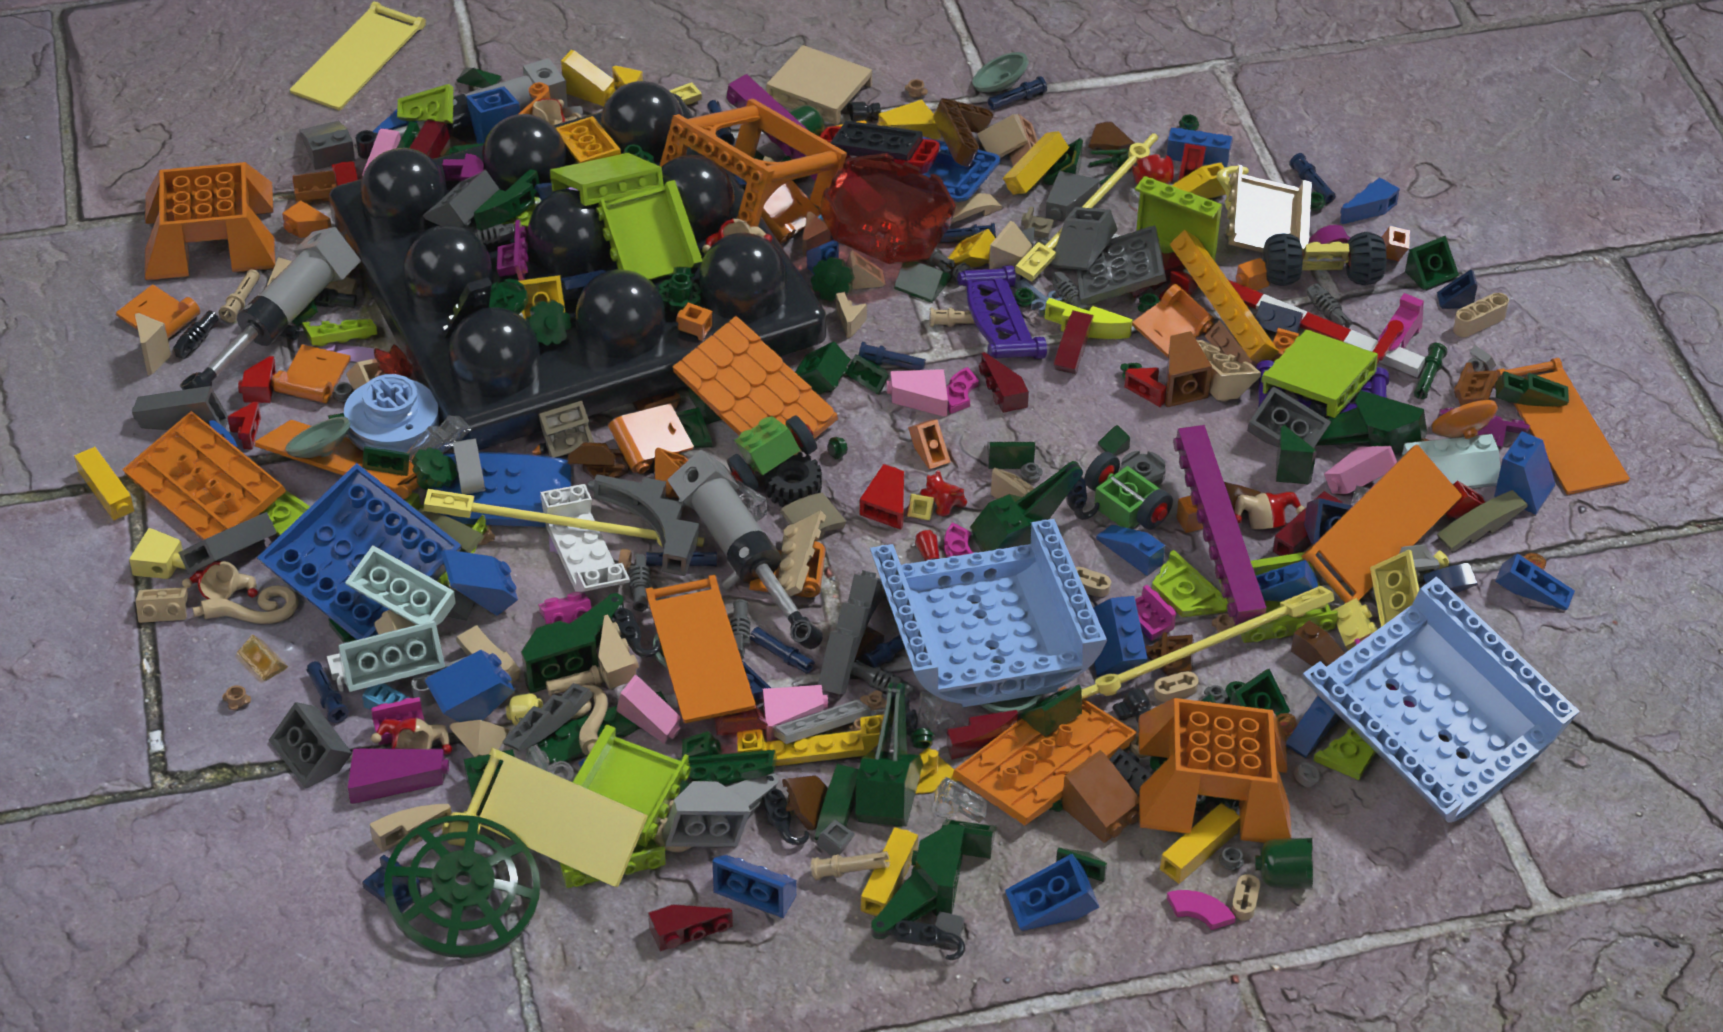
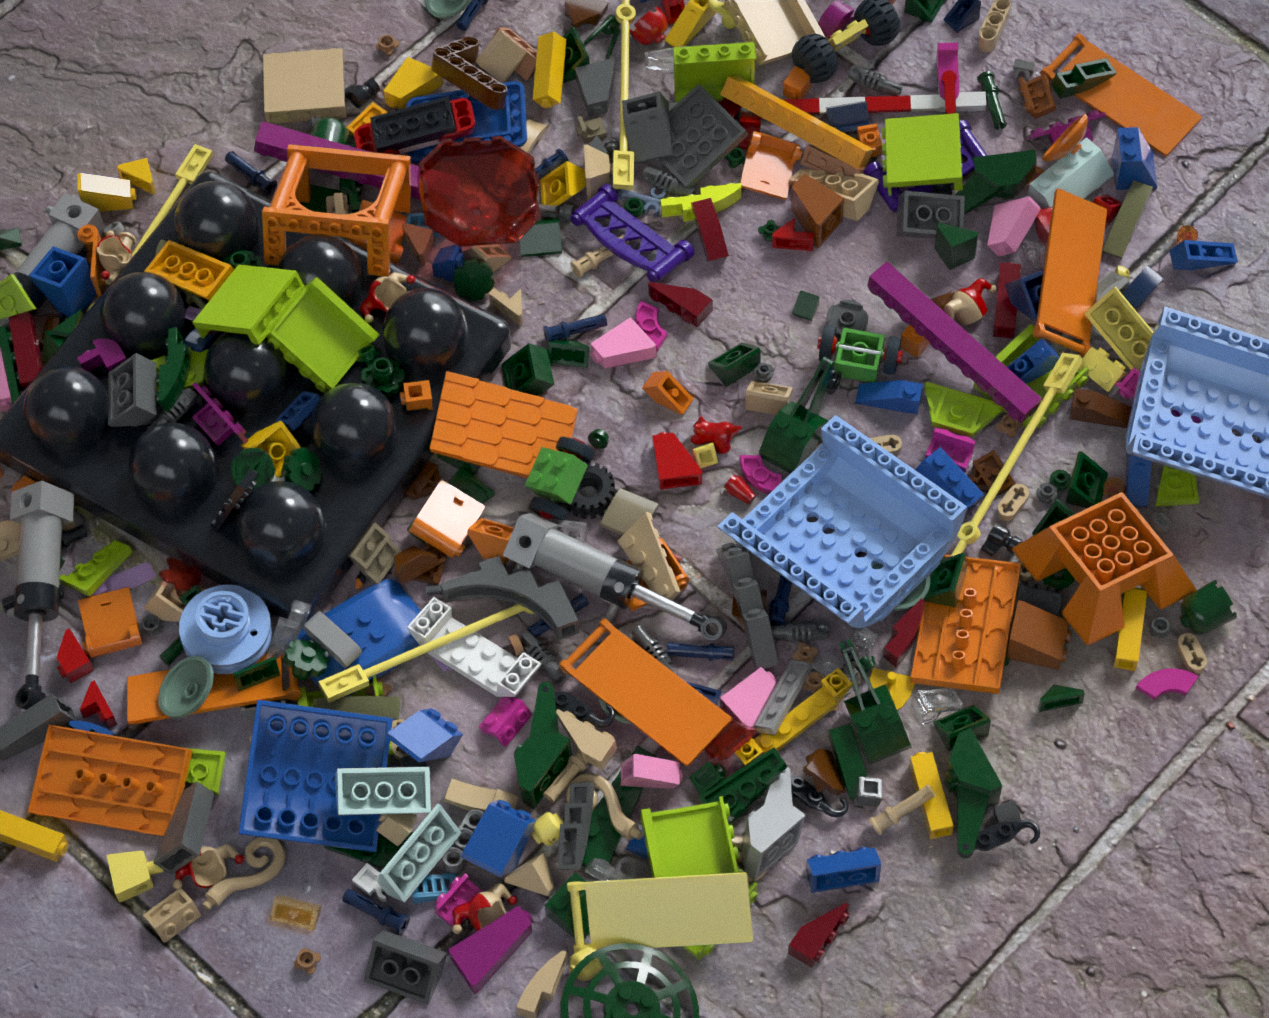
camera: 30 degrees left, 15 degrees up
blue slope [1005,854,1100,931] -> none

